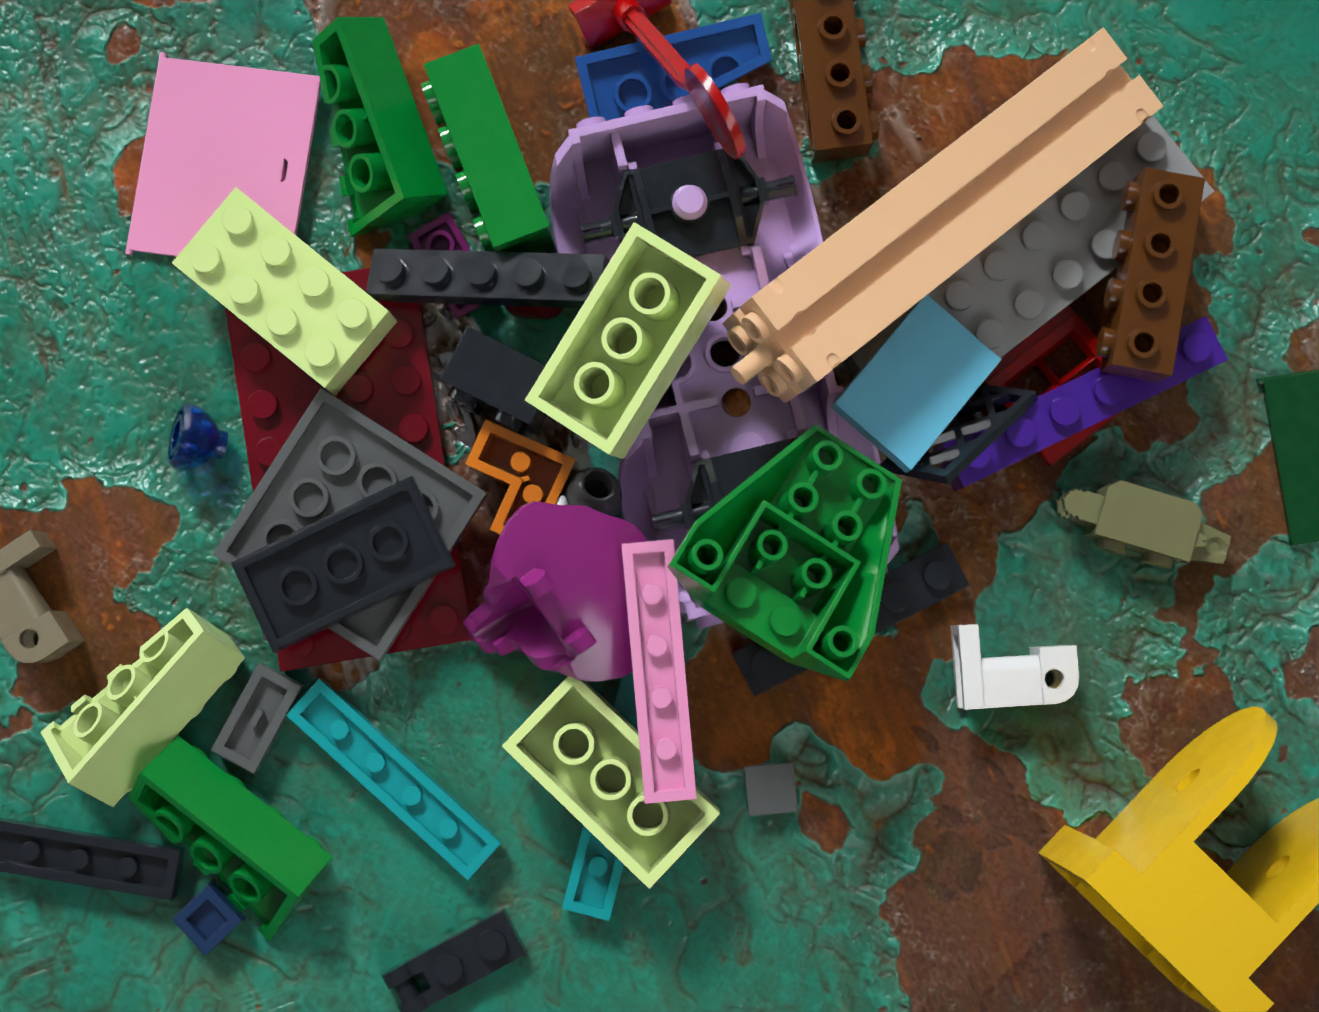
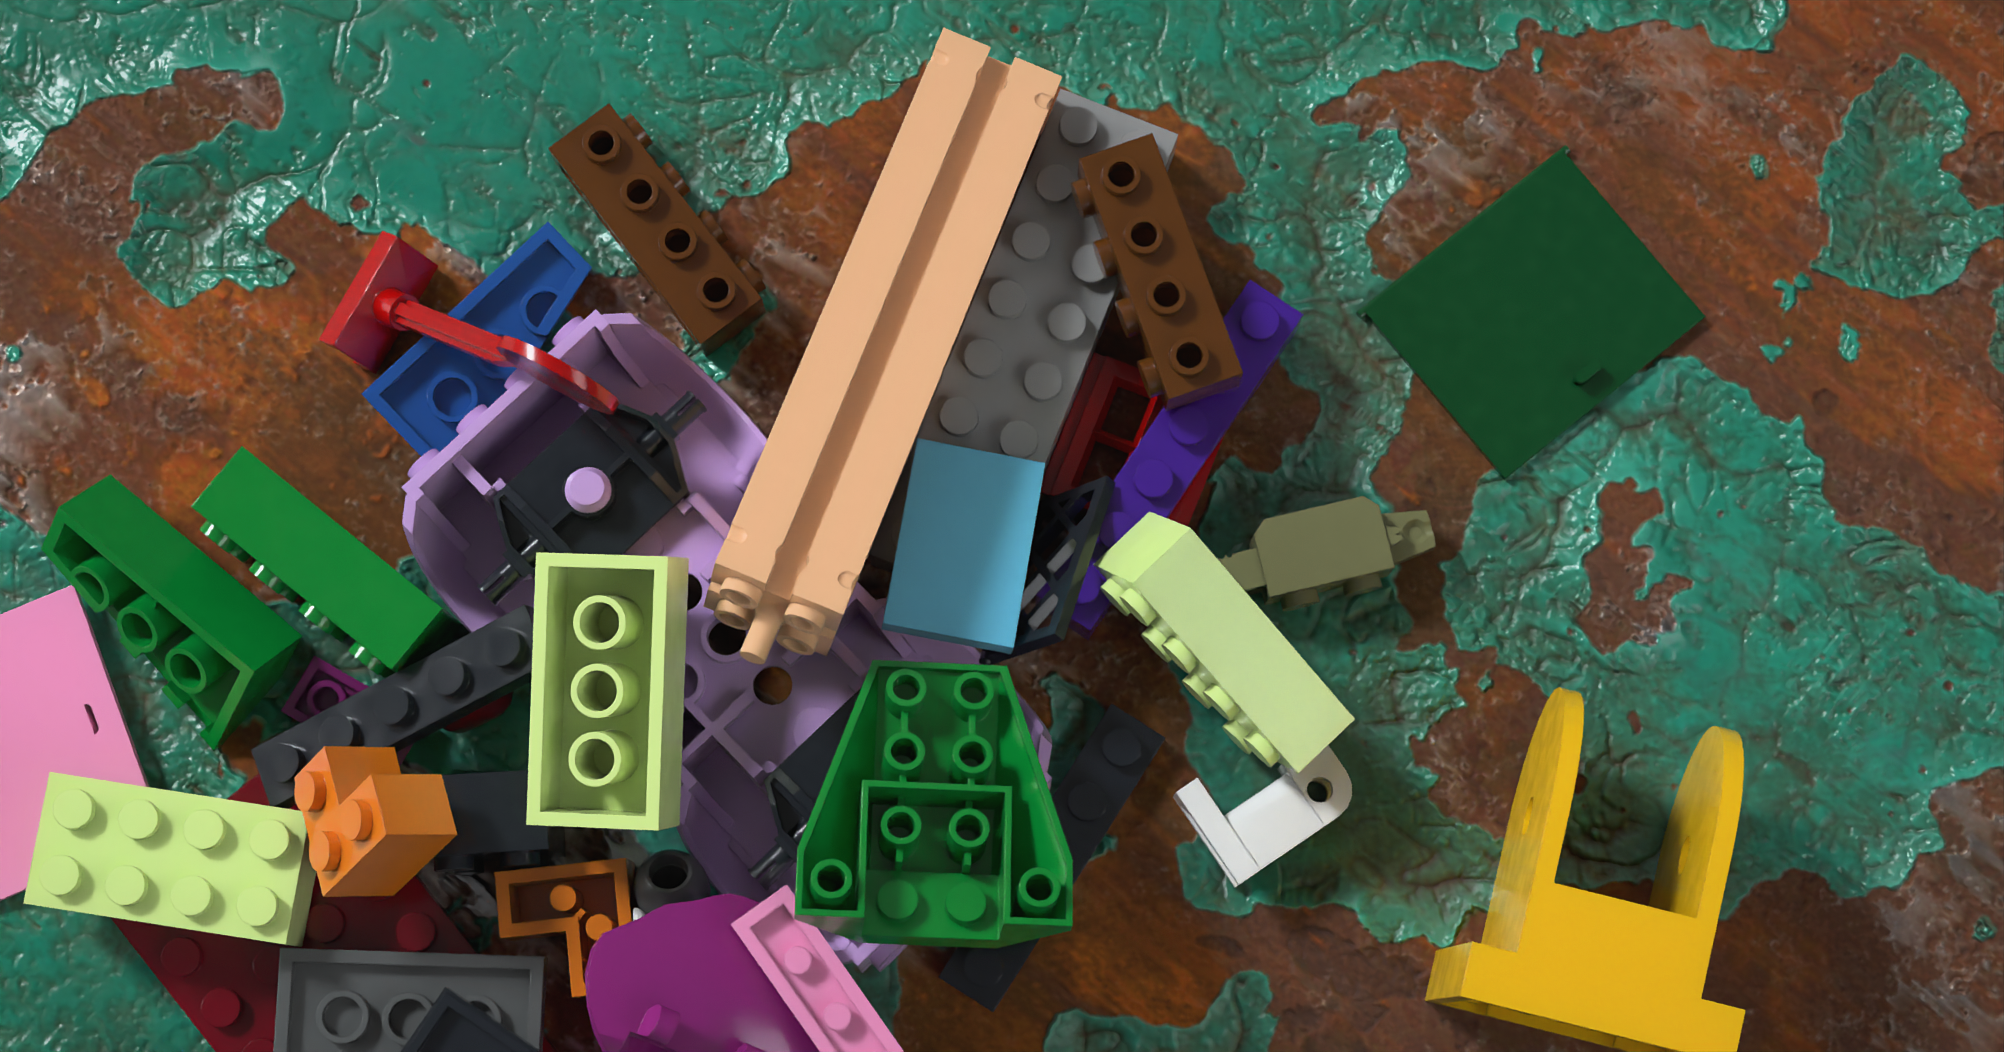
camera: 30 degrees left, 5 degrees down
none -> orange brick [294,746,457,897]
none -> yellowish green brick [1093,511,1355,773]

